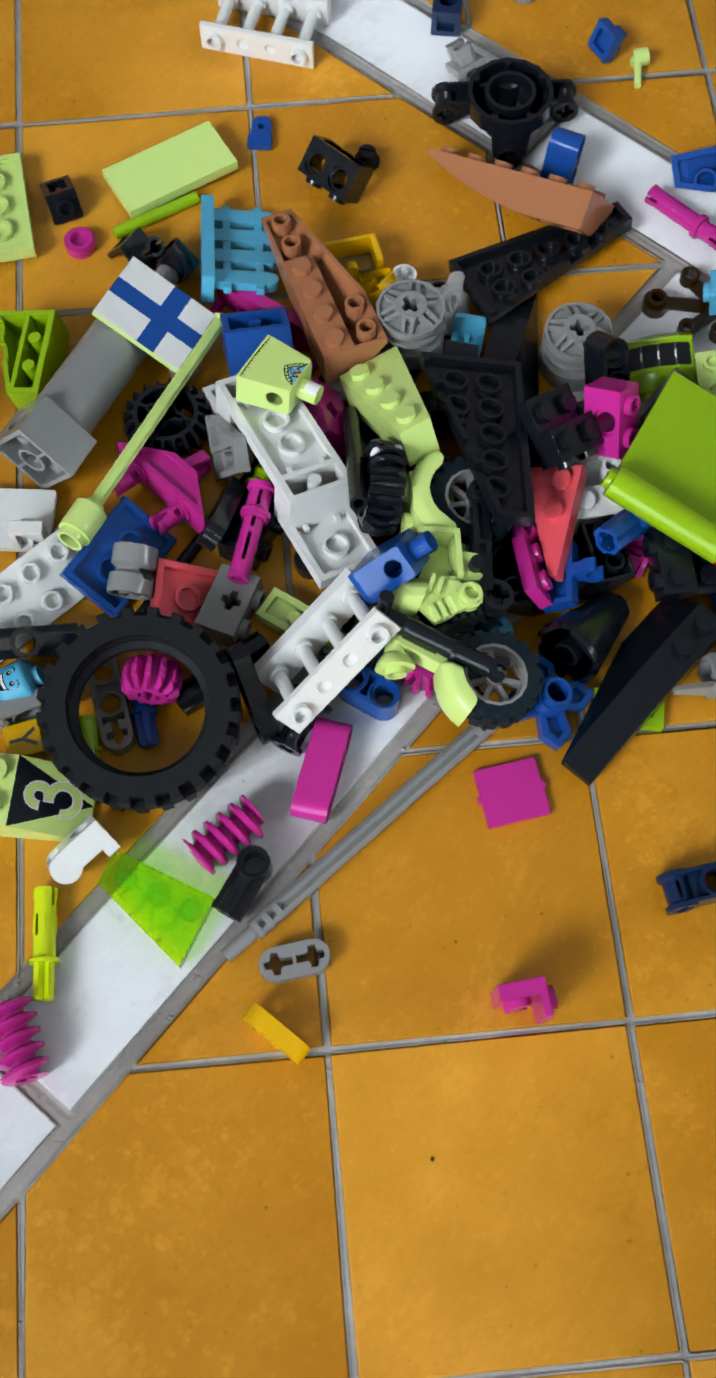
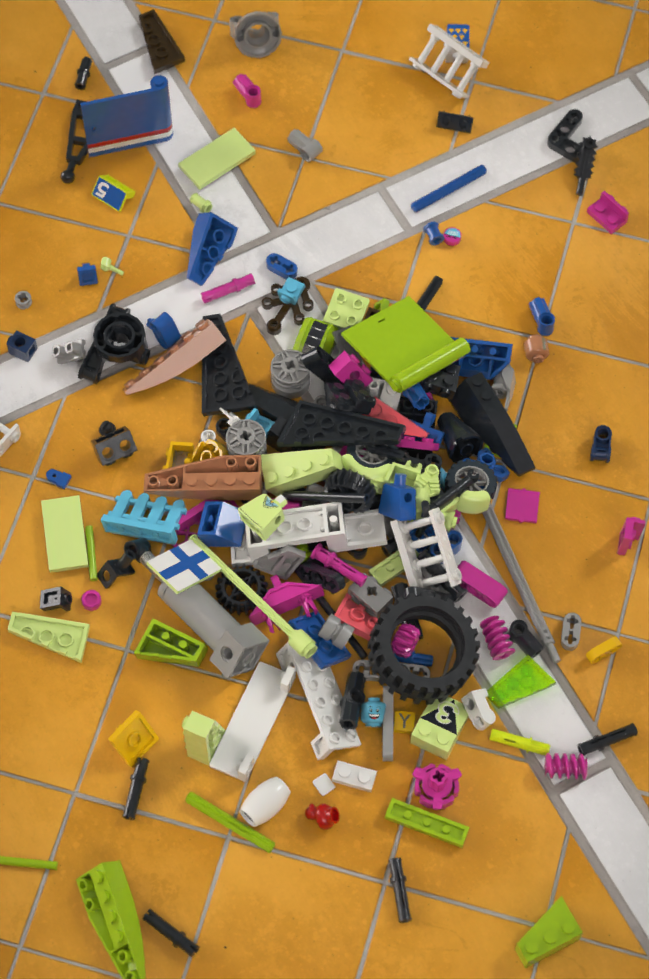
camera: 70 degrees left, 5 degrees down
none -> black pin [577,723,638,756]

